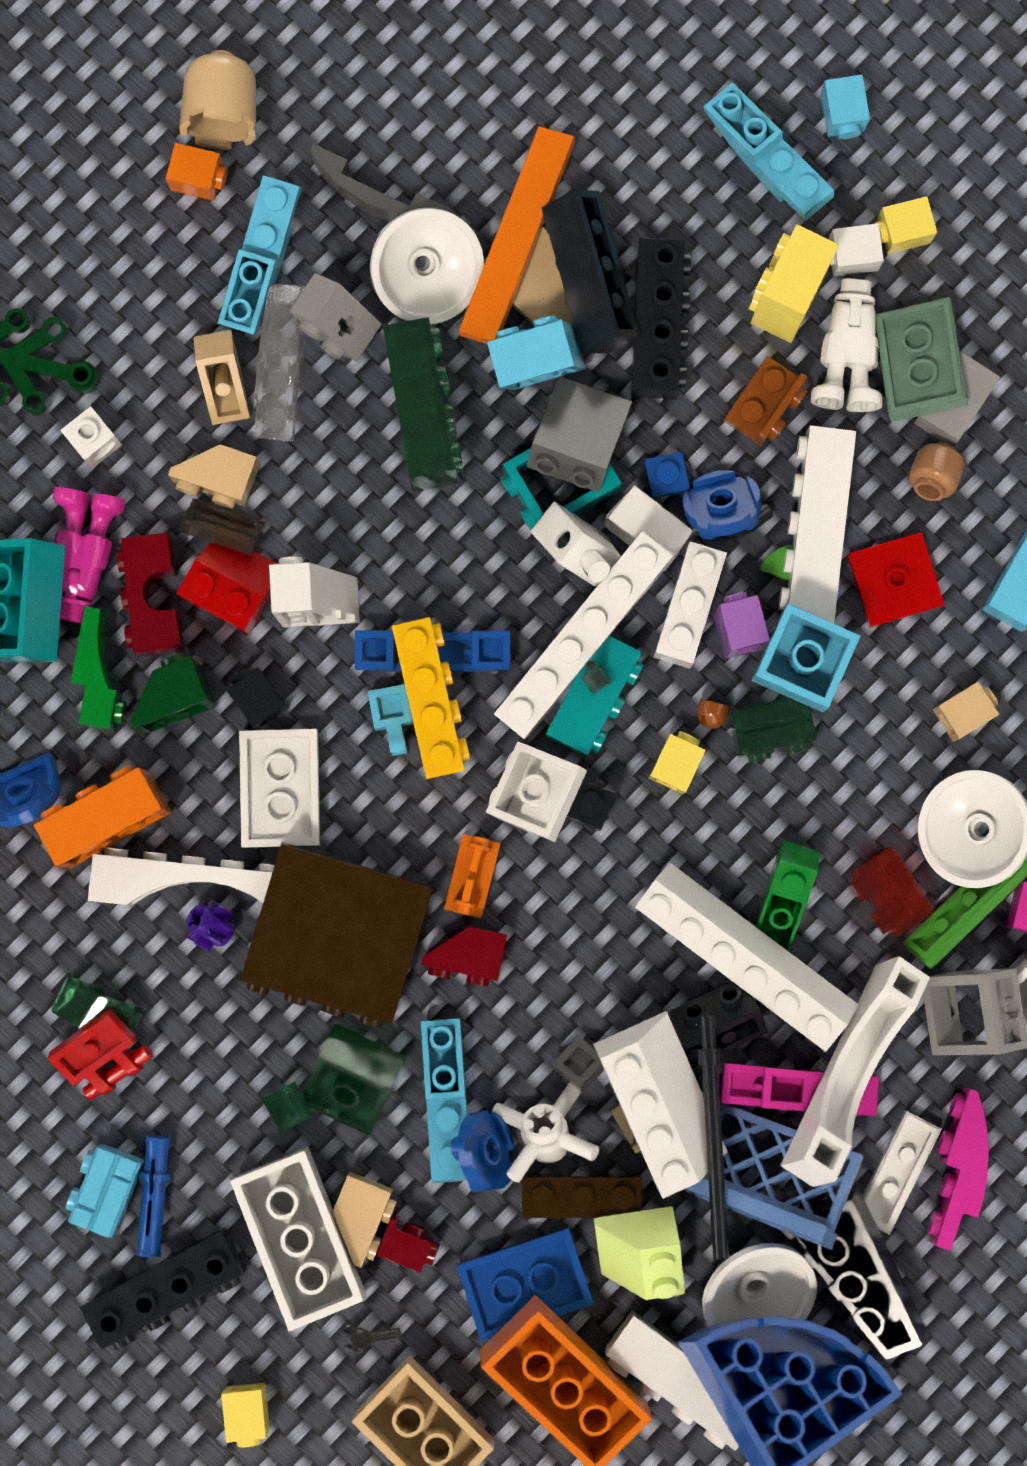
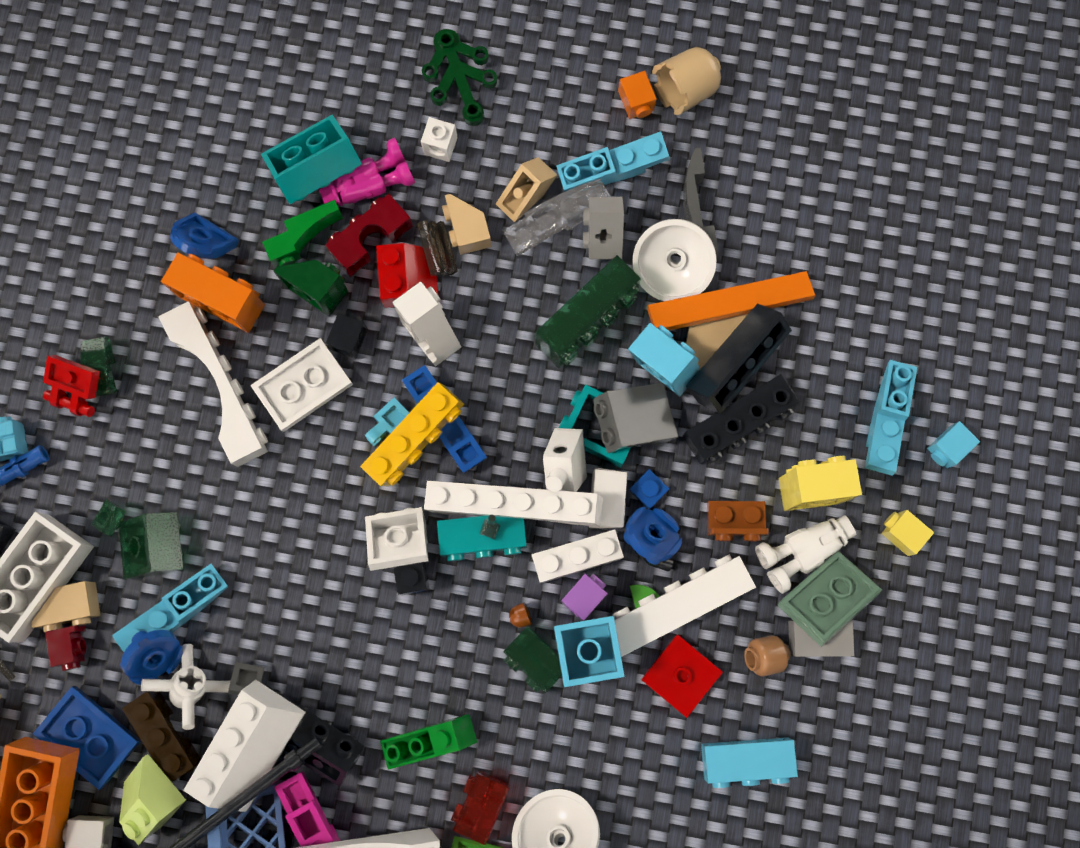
camera: 55 degrees right, 5 degrees down
dark purple gear [186,900,235,952] -> none
dark brown panel [240,842,433,1028] -> none
dark red slope [421,927,507,987] -> none
orange hinge [444,834,501,919] -> none
white brick [635,863,859,1052] -> none
light yellow brick [649,731,706,795] -> none
white brick [828,223,884,277] -> none
tan brick [932,681,999,742] -> none

